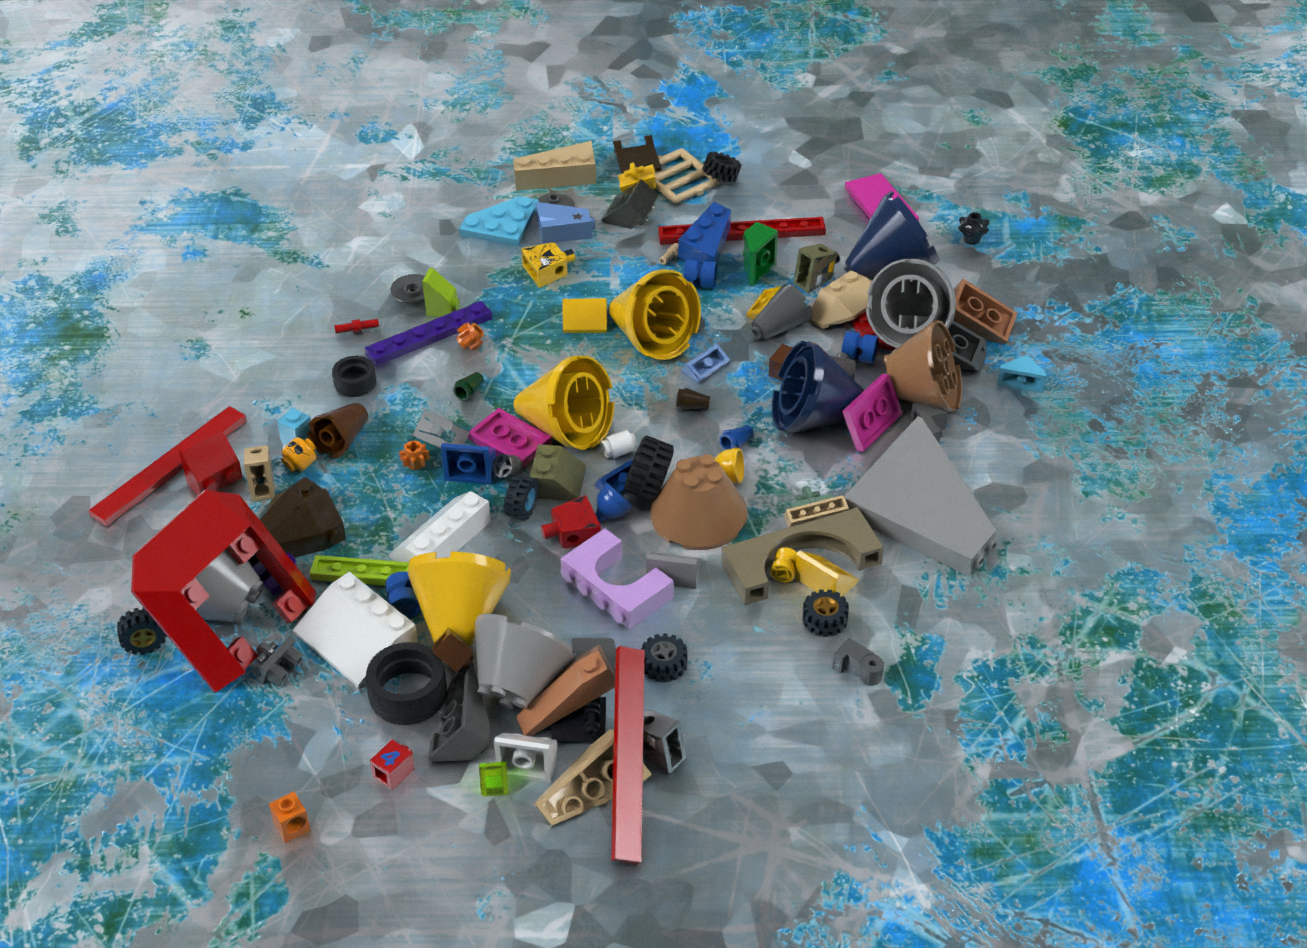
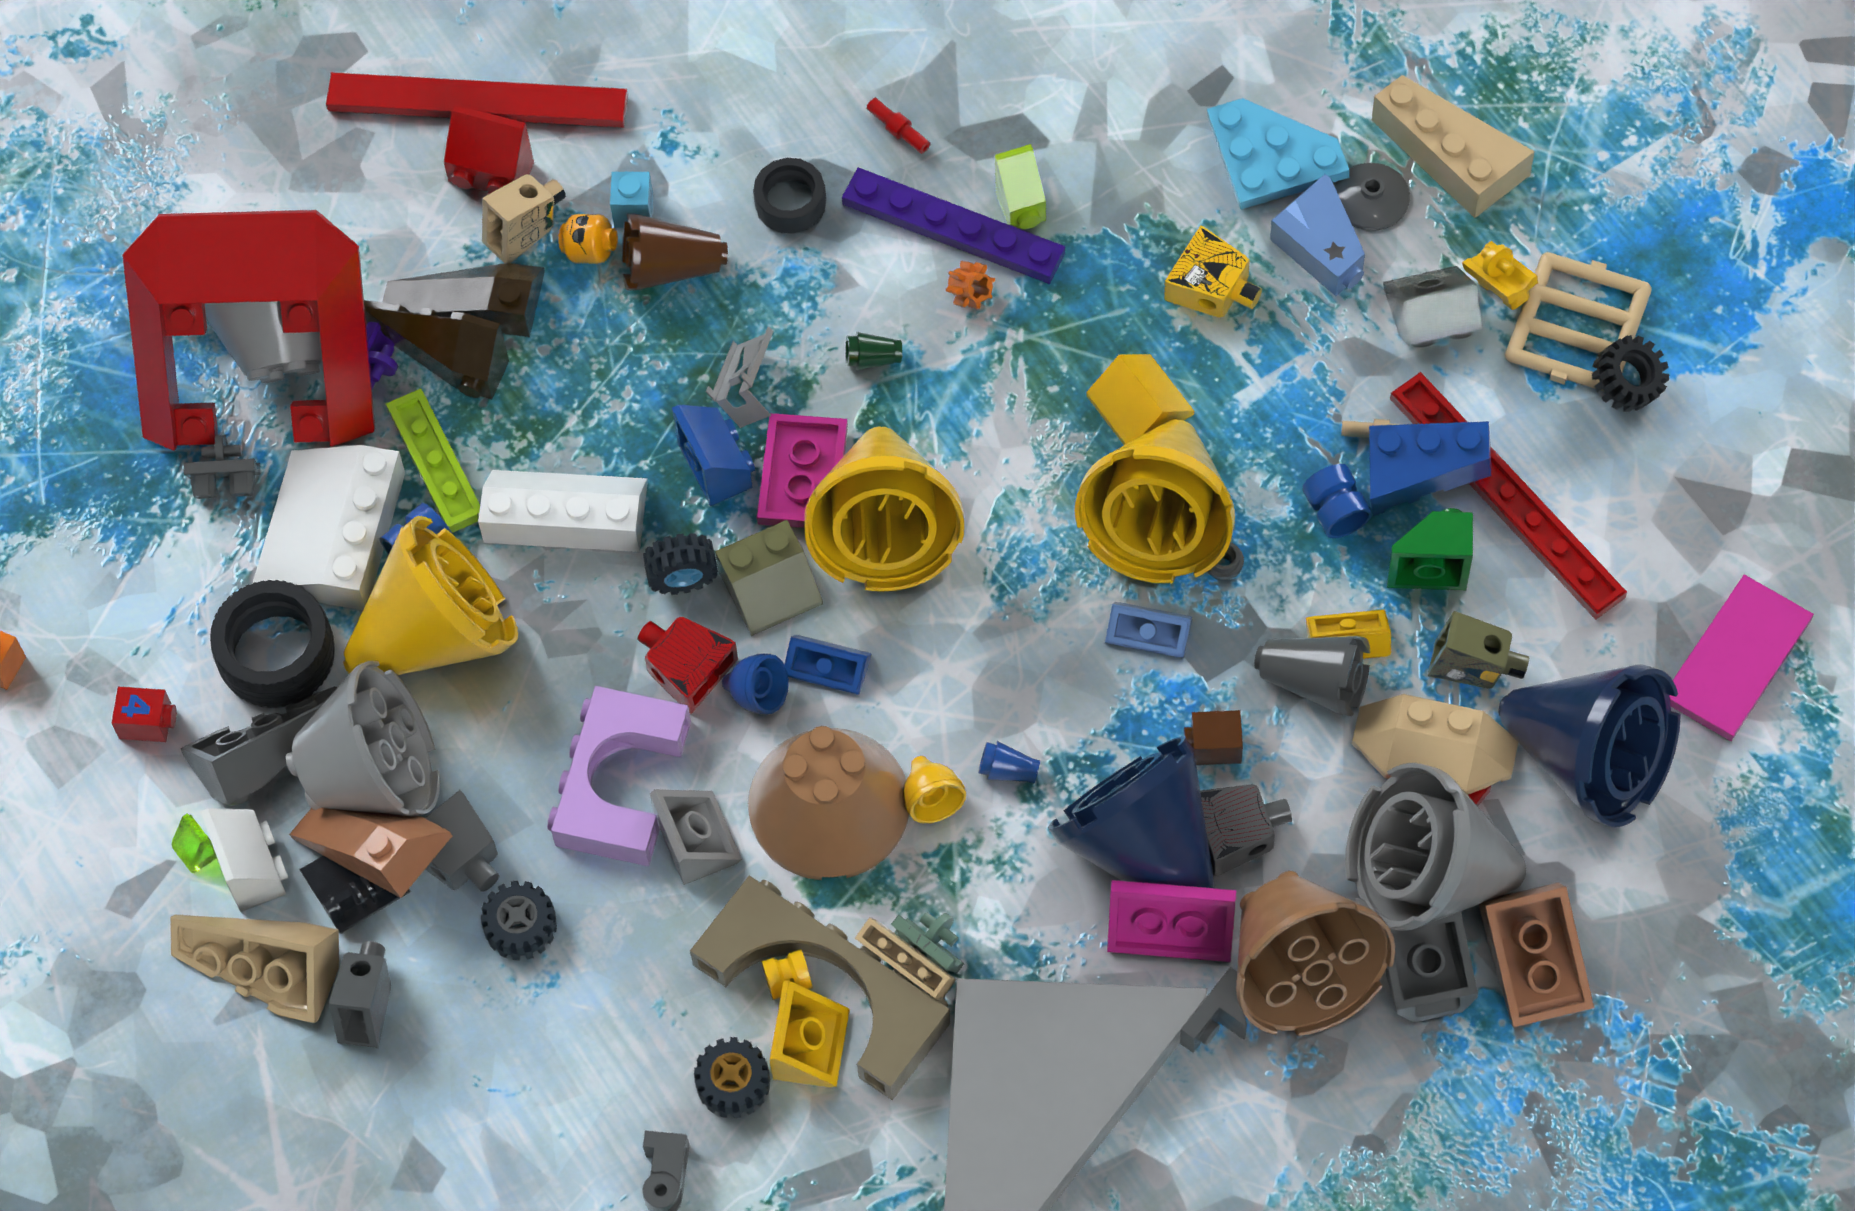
camera: 60 degrees right, 20 degrees up
dark grey dish [391,274,425,303] -> none
orange gear [399,441,430,470] -> none
reddish brown brick [431,627,474,672] -> none
dark grey wheel [492,454,523,479] -> none
white brick [601,429,637,459] -> none
tile [611,646,644,865] -> none
dark brown flag [613,135,662,174] -> none
black tyre [624,435,674,501] -> none
dark brown cone [676,387,710,410] -> none
blue wheel [841,330,879,365] -> none
black rock [958,212,990,245] -> none
medium azure slope [998,355,1046,393] -> none

